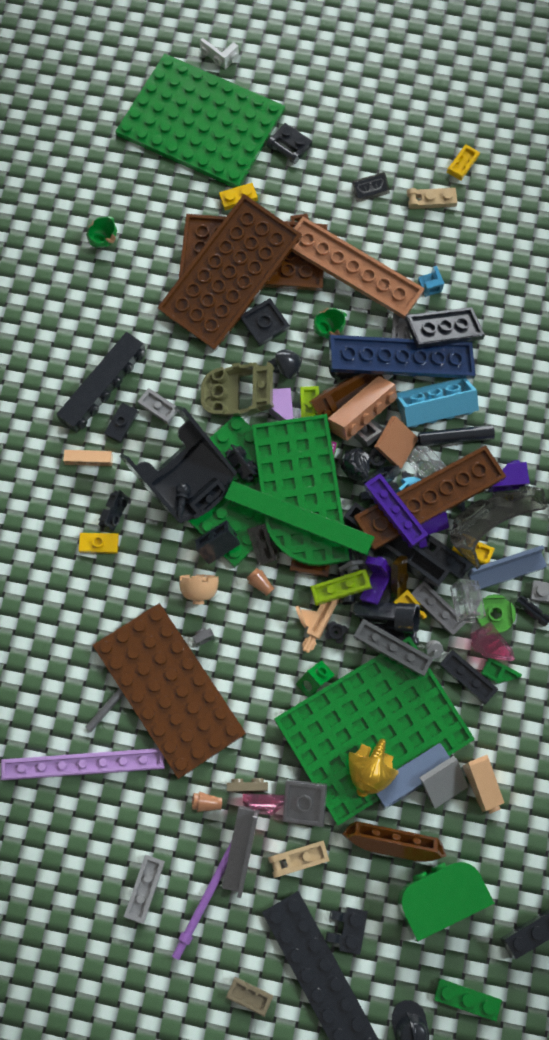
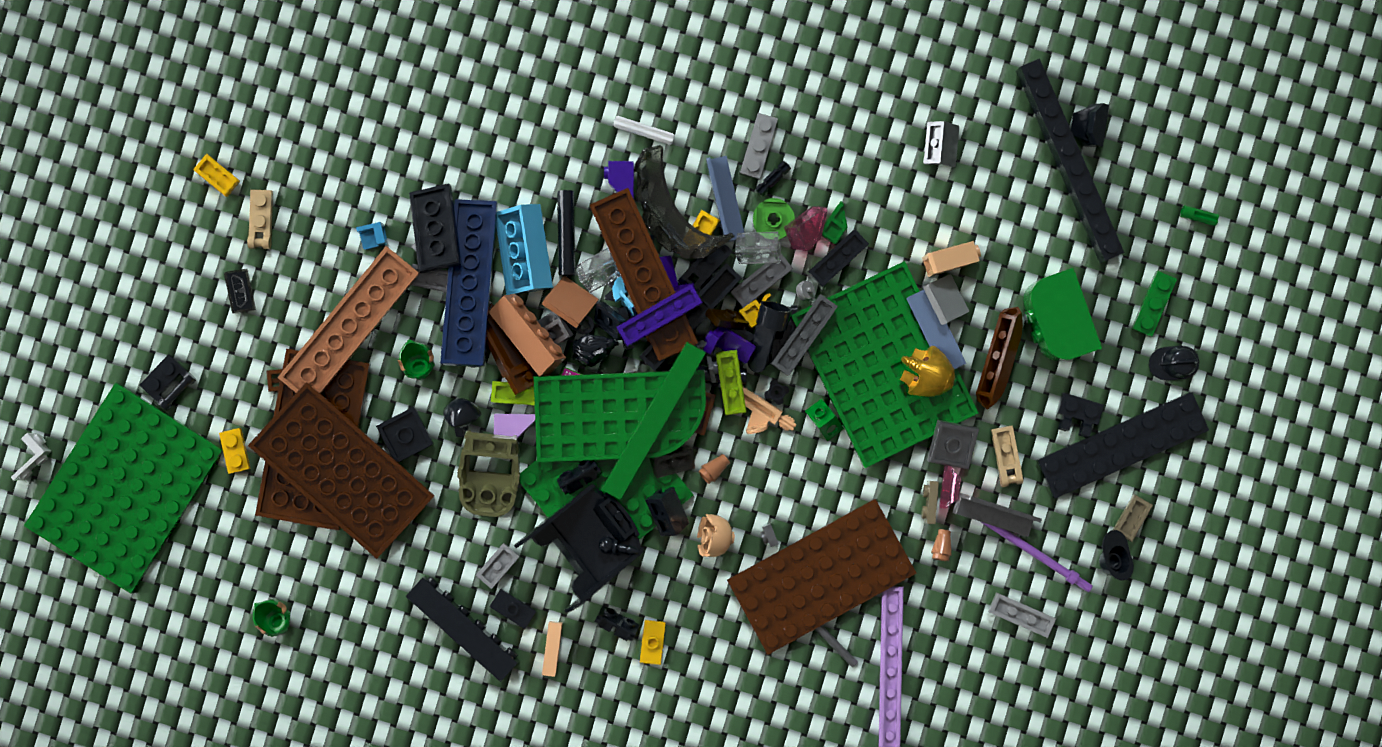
camera: 85 degrees left, 15 degrees up
none -> black piece [1099,530,1134,581]

